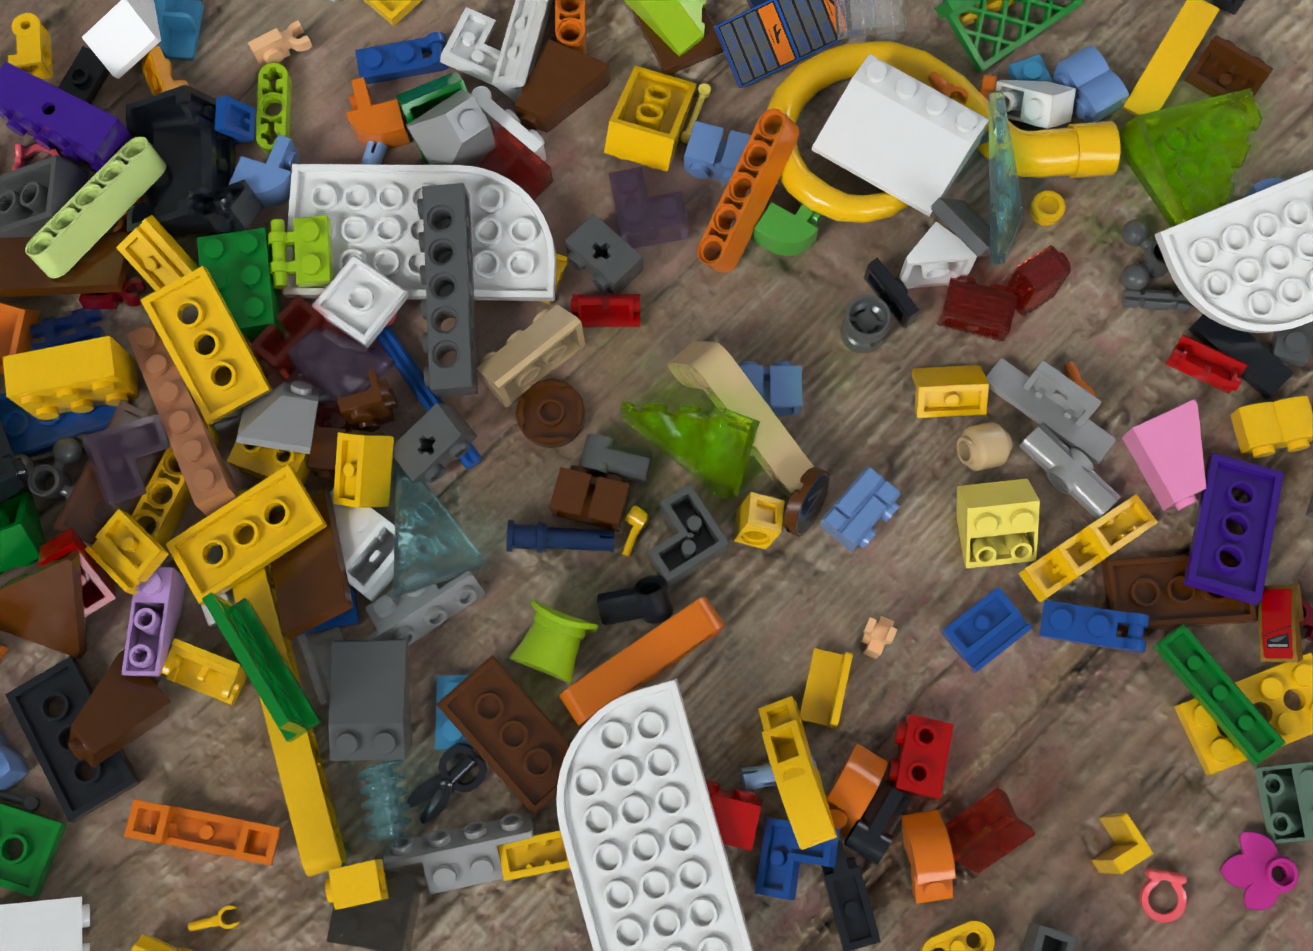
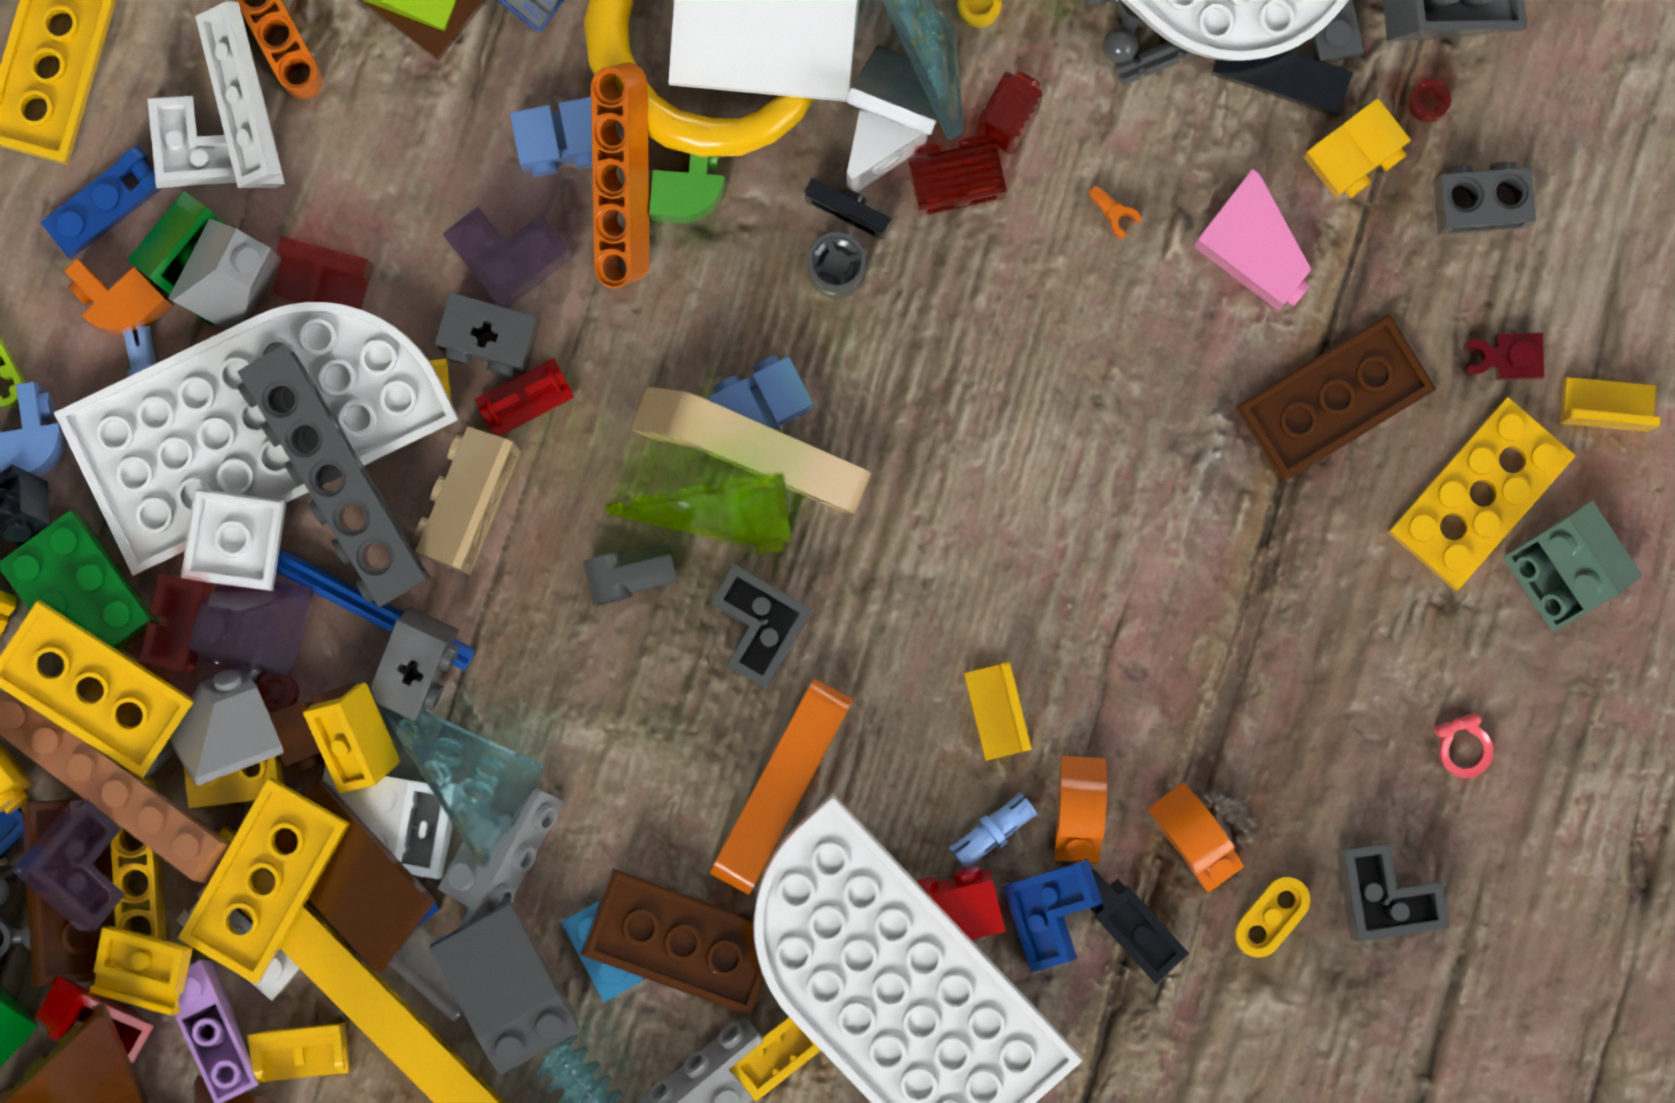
camera: 30 degrees left, 10 degrees up
green fence [202,592,322,743] -> none
lime plate [268,215,334,289] -> none
reddish brown bracket [337,369,398,432] -> none
black piece [406,743,487,824] -> none
white plate [472,86,547,168] -> none
dark blue pin [506,520,615,553] -> none
lime hat [509,599,599,684] -> none
reddish brown slope [515,39,610,133] -> none
reddish brown tile [516,379,586,449] -> none
reddish brown piece [549,465,630,532] -> none
black piece [597,575,674,626] -> none
yellow slope [604,65,697,172] -> none
yellow hand [622,505,649,557] -> none
light yellow hinge [680,83,711,144] -> none
yellow brick [733,492,785,550] -> none
yellow slope [758,696,837,850] -> none
tile [784,466,829,537] -> none
medium blue brick [820,466,901,552] -> none
black piece [844,782,911,865] -> none
light nougat plate [861,616,898,659] -> none
red brick [887,714,954,800] -> none
yellow panel [912,365,989,418] -> none
blue plate [941,586,1033,673] -> none
clear red panel [945,788,1035,874] -> none
tan head [956,422,1012,471] -> none
light yellow slope [956,478,1040,568] -> none
light grey bracket [986,359,1115,464] -> none
yellow slope [1018,494,1158,603] -> none
light grey piece [1019,423,1121,519] -> none
blue plate [1039,600,1149,653] -> none
yellow panel [1091,812,1154,874] -> none
green tile [1153,624,1286,767] -> none
red hinge [1165,334,1248,394] -> none
dark purple plate [1183,453,1284,605] -> none
dark pink plate [1219,832,1299,910] -> none
slope [1258,584,1304,662] -> none

